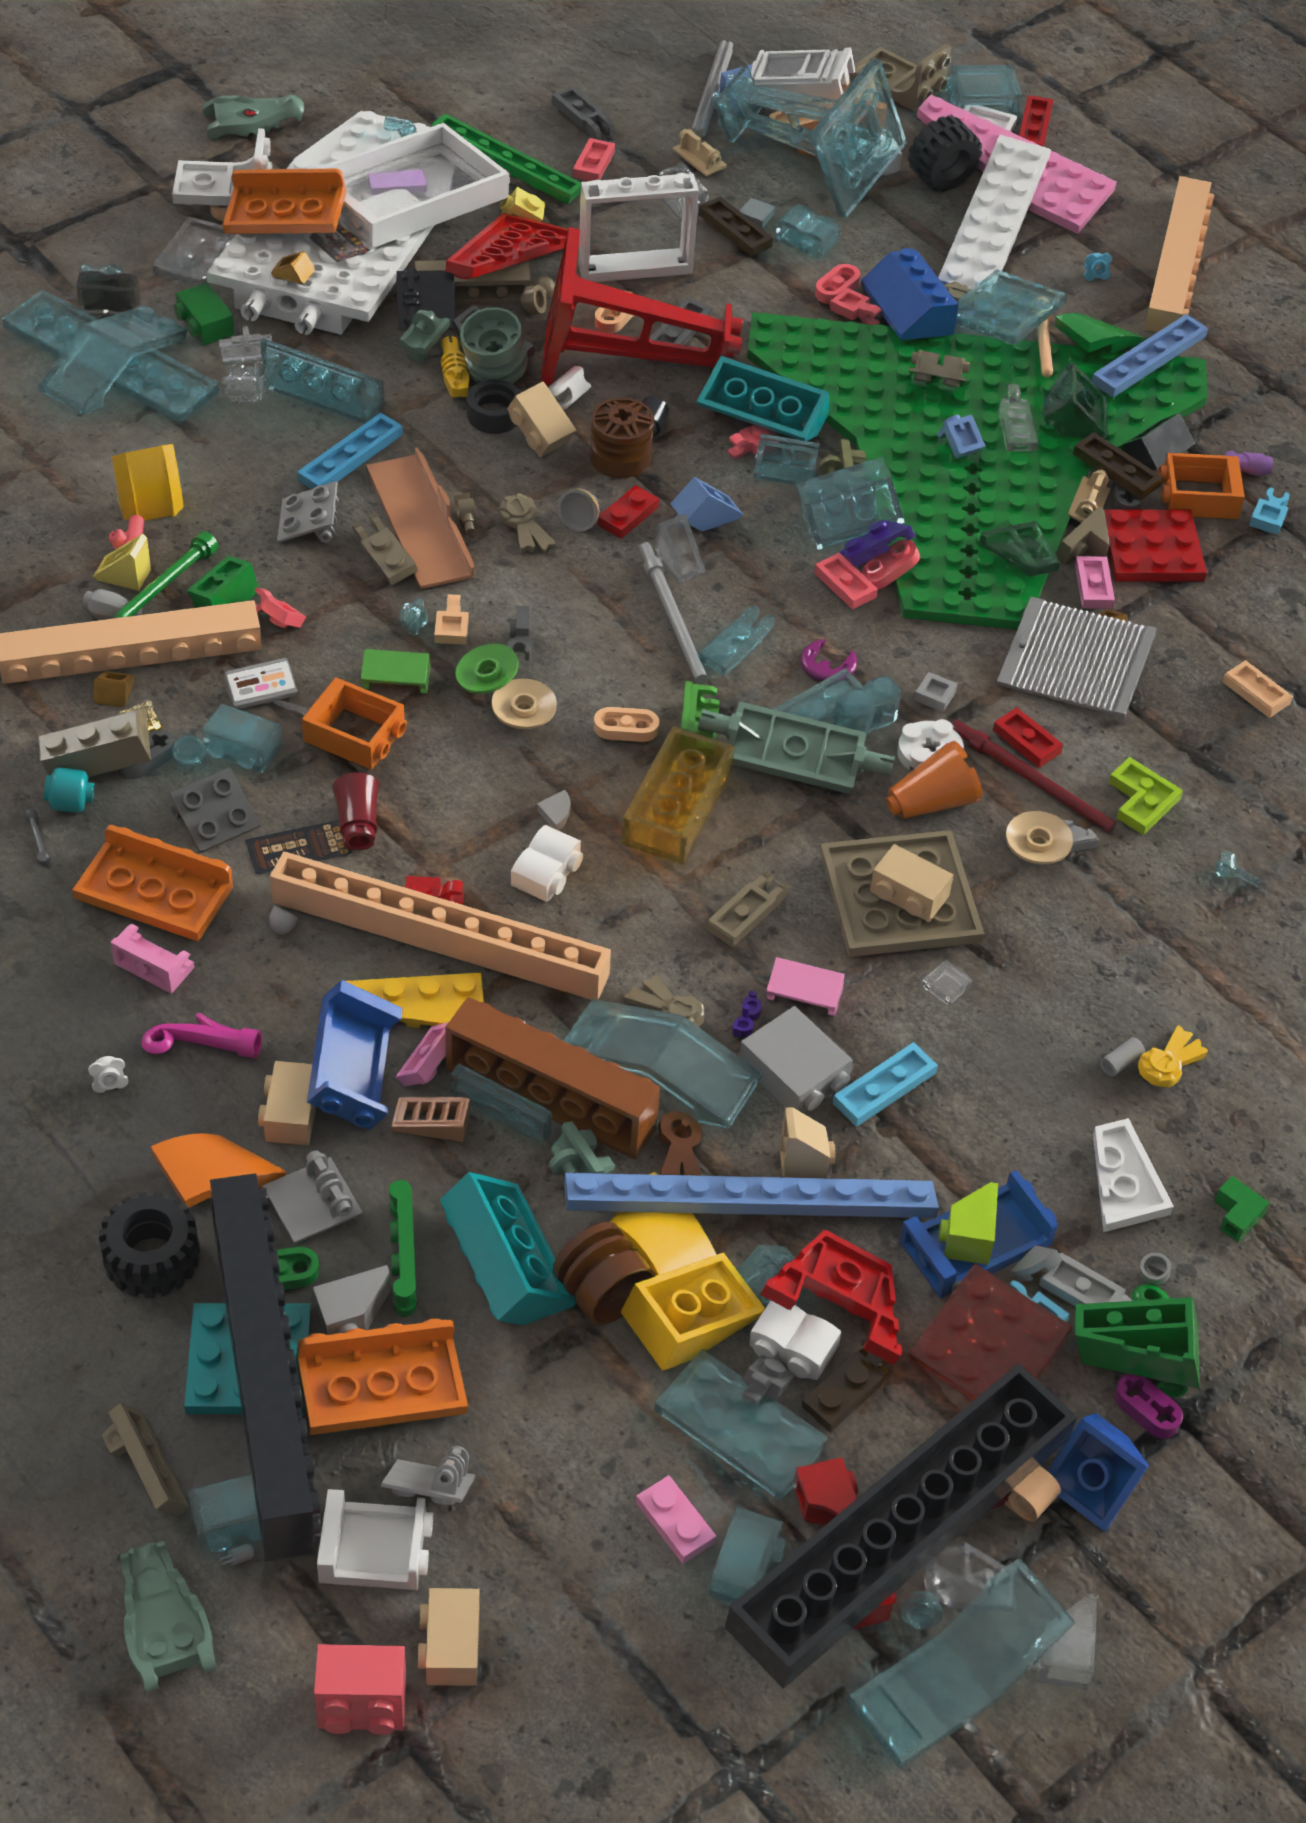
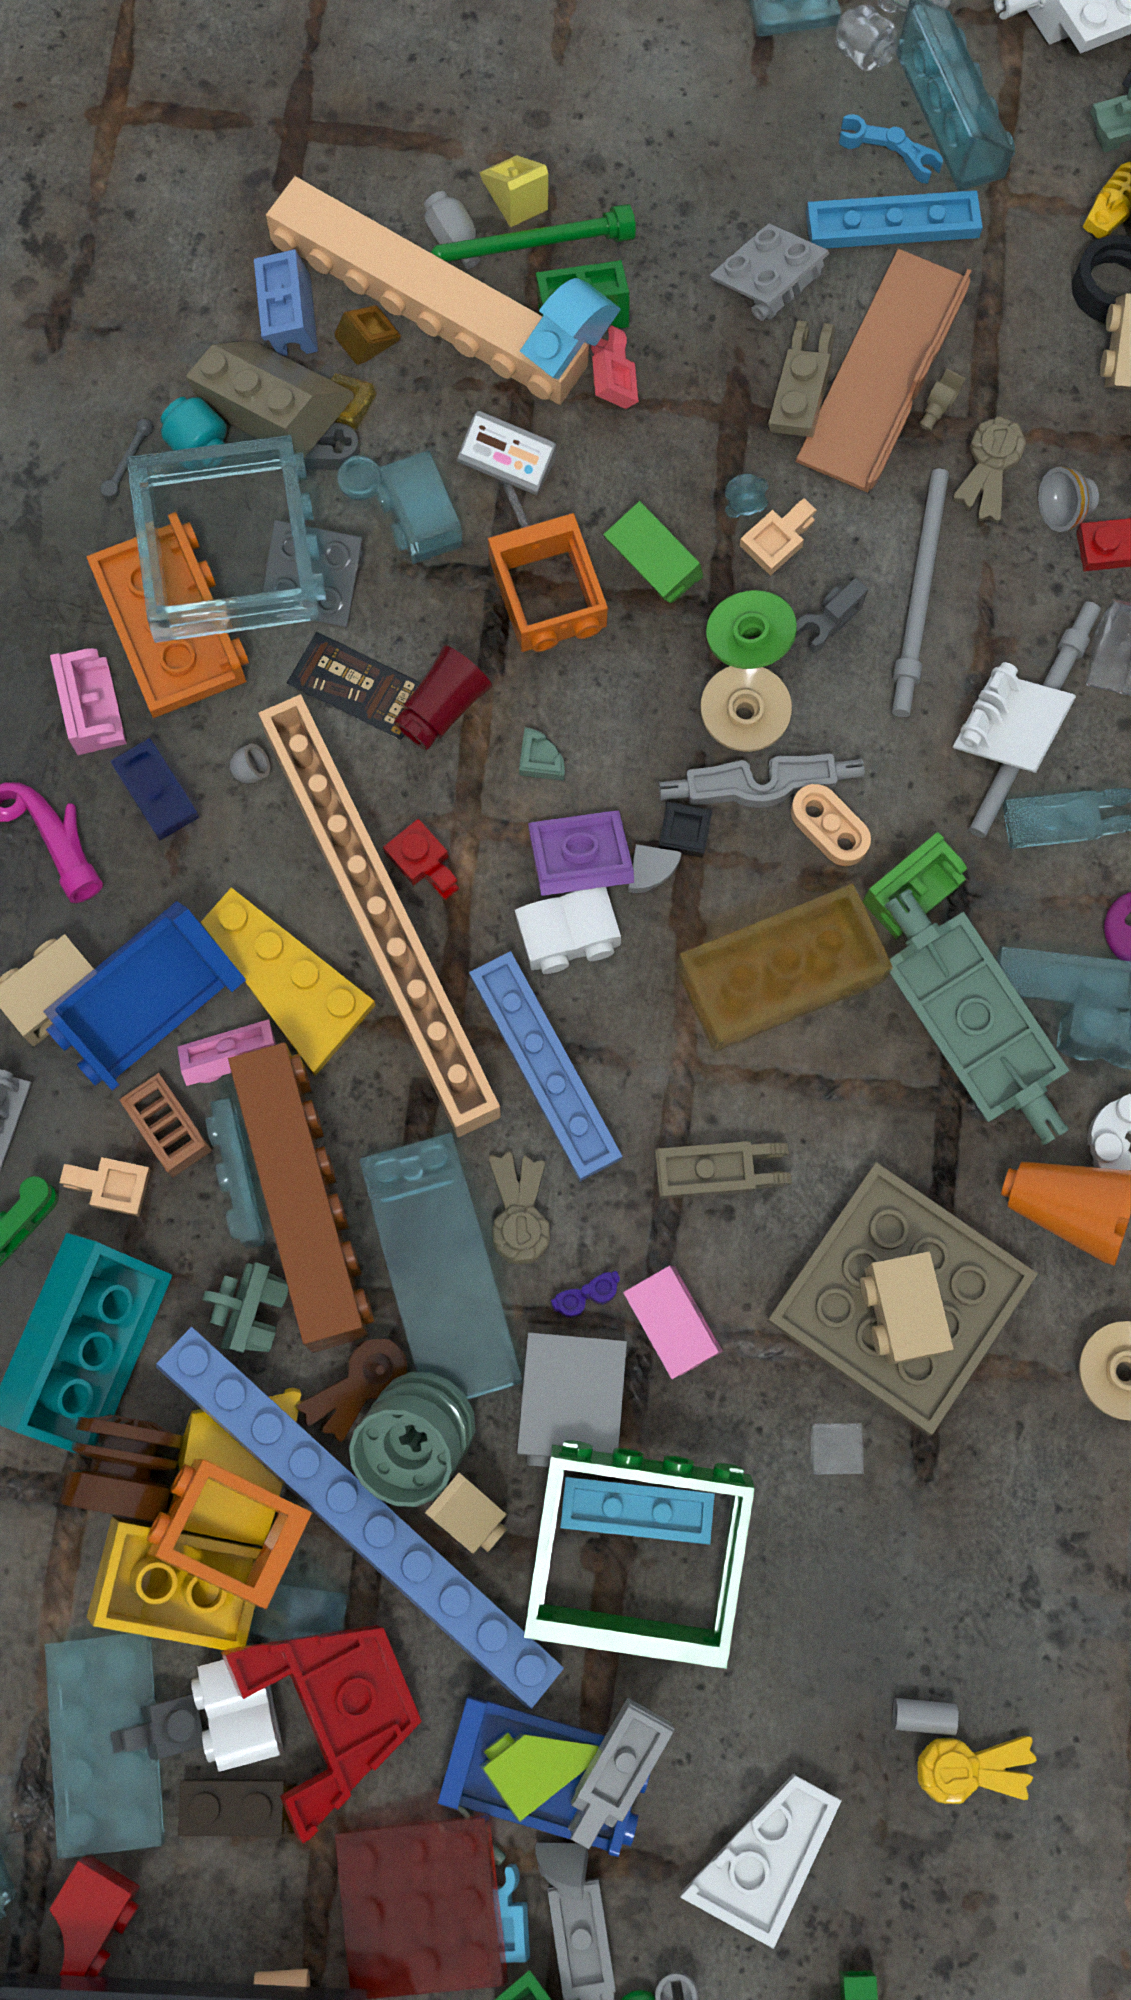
camera: 45 degrees right, 25 degrees up
coral arm [109,515,145,549] -> none
yellow slope [111,444,184,521] -> none
none -> light nougat plate [59,1157,151,1217]
none -> clear blue plate [110,738,200,841]
none -> clear light blue window [126,435,326,643]
none -> orange window [146,1459,312,1609]
none -> medium blue hinge [254,249,318,356]
none -> sand green wheel [349,1372,476,1507]
none -> medium blue plate [469,951,623,1181]
none -> sand green tile [519,727,565,781]
none -> medium azure brick [520,278,621,380]
none -> window [524,1440,755,1669]
none -> medium lavender plate [528,810,634,896]
none -> light grey hinge [568,1698,675,1849]
none -> light grey piece [658,754,865,808]
none -> black tile [659,802,712,858]
none -> dark azure piece [839,114,943,184]
none -> light grey bar [892,468,949,717]
none -> white hinge [953,662,1076,773]

